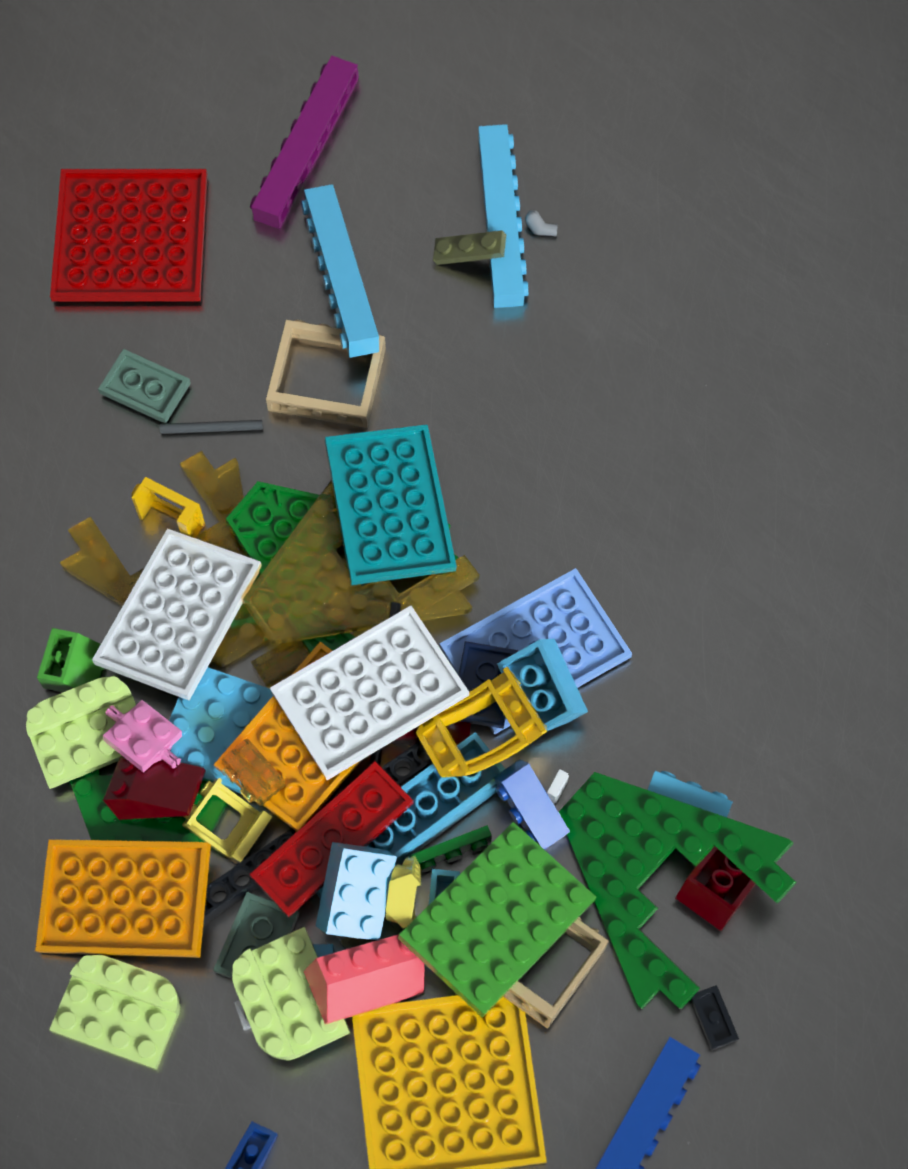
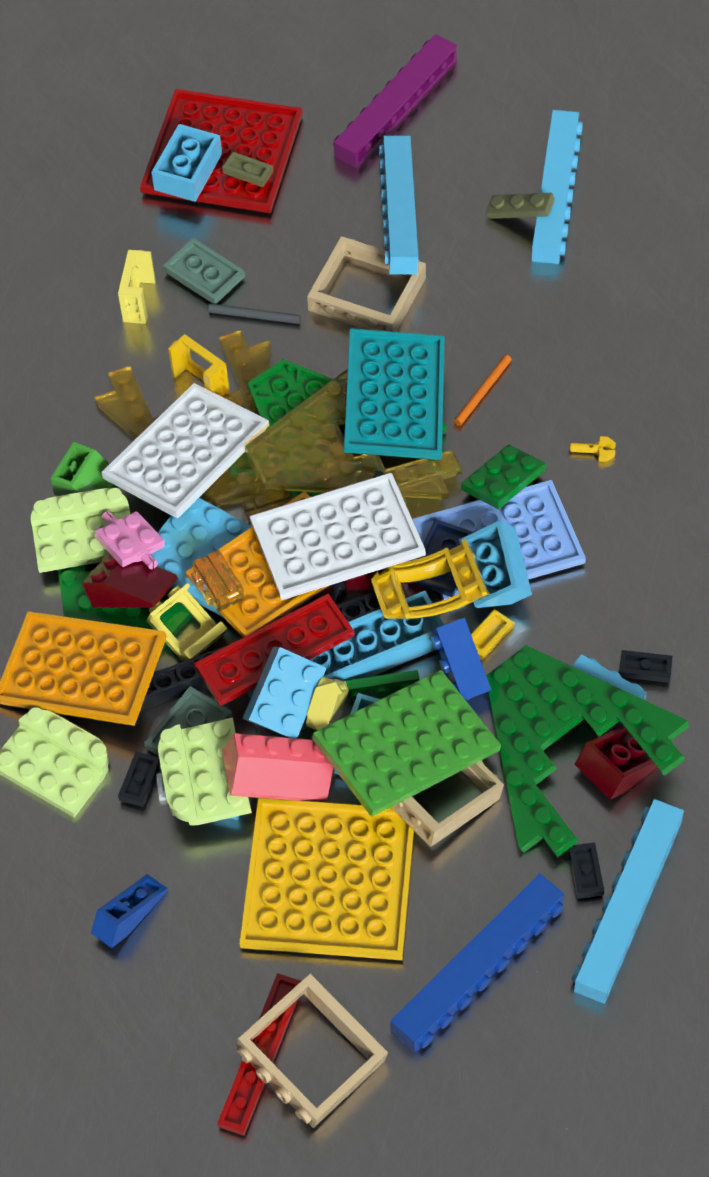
camera: 15 degrees right, 10 degrees down
light grey arm [525,210,558,236] -> none
white tile [547,769,569,804] -> none
none -> light yellow window [118,250,156,324]
none -> black plate [118,751,160,807]
none -> medium azure brick [152,124,222,202]
none -> olive plate [223,152,273,187]
none -> orange bar [453,354,512,426]
none -> green plate [461,444,546,510]
none -> yellow tile [471,609,514,661]
none -> yellow bar [569,436,616,462]
none -> medium azure brick [572,799,684,1004]
none -> black plate [619,650,673,683]

